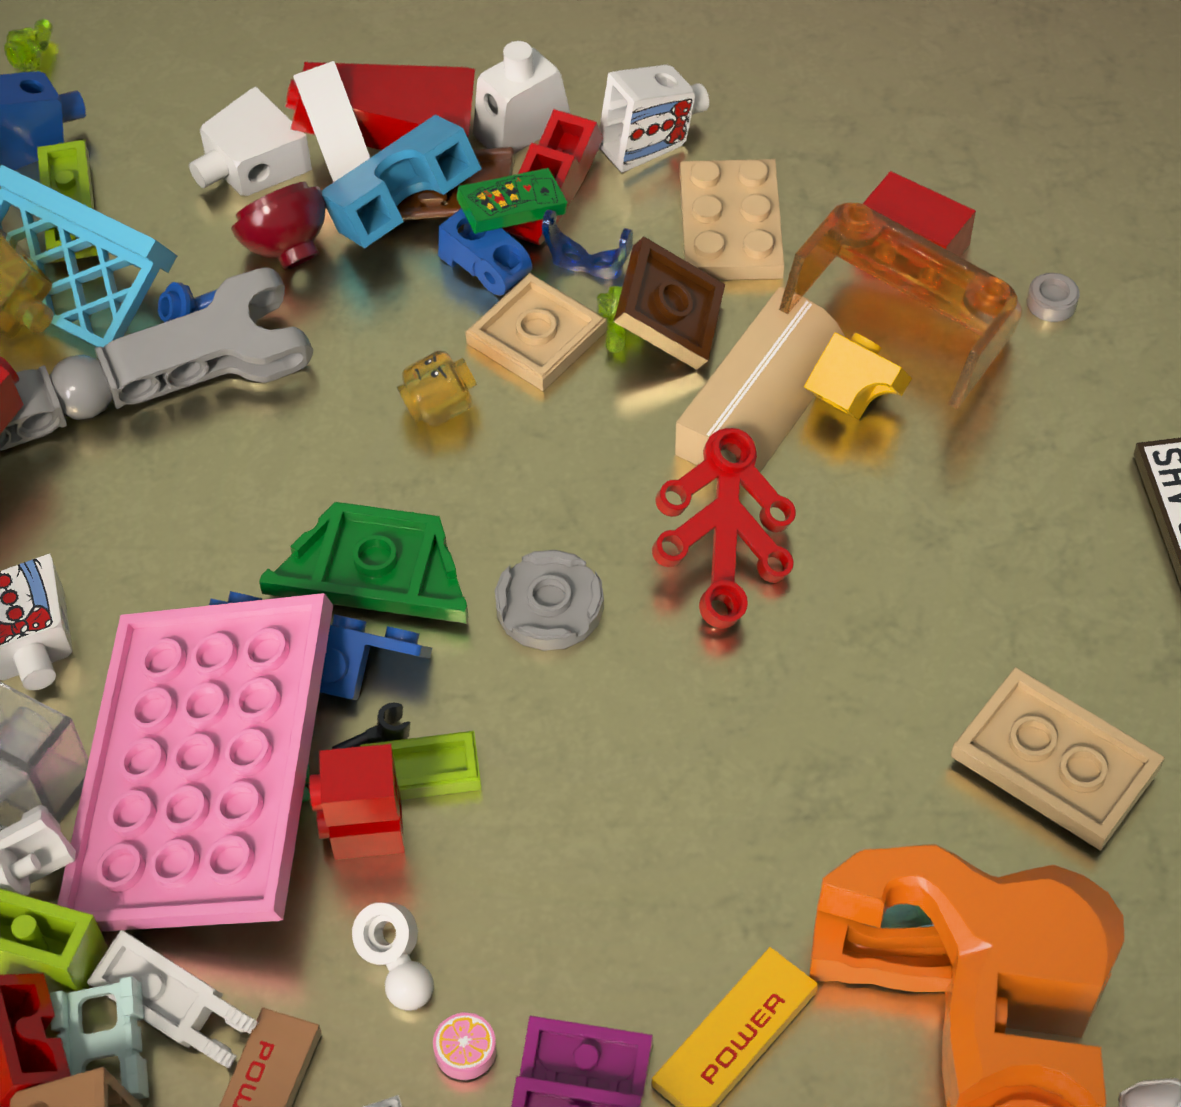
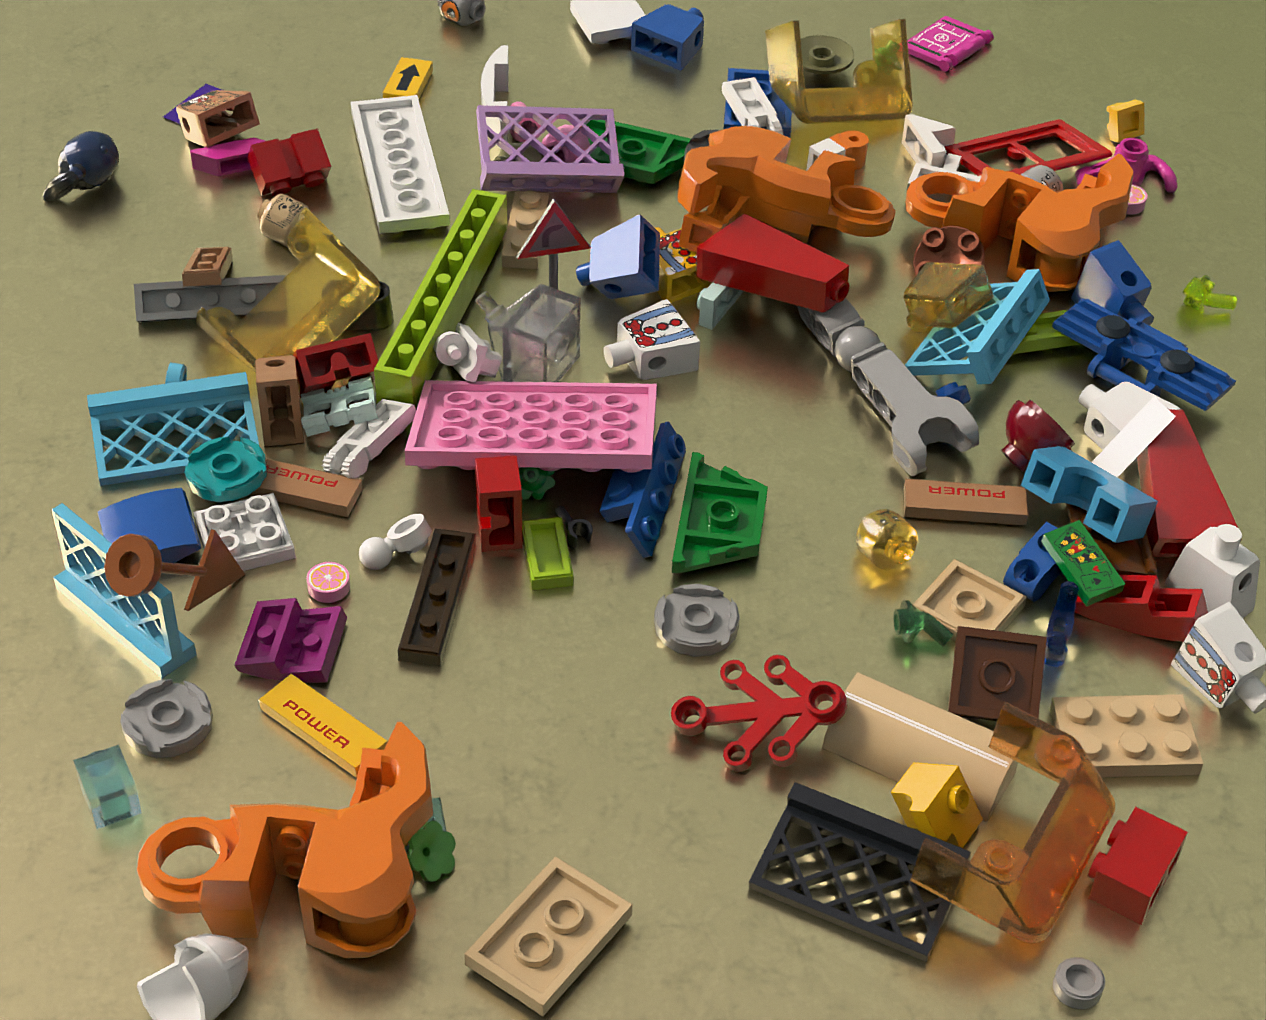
camera: 85 degrees right, 10 degrees down
none -> dark brown tile [397,528,476,666]
none -> black fence [749,782,971,962]
none -> clear green plate [893,600,954,647]
none -> medium nougat tile [904,479,1028,525]
none -> blue piece [1052,299,1236,411]

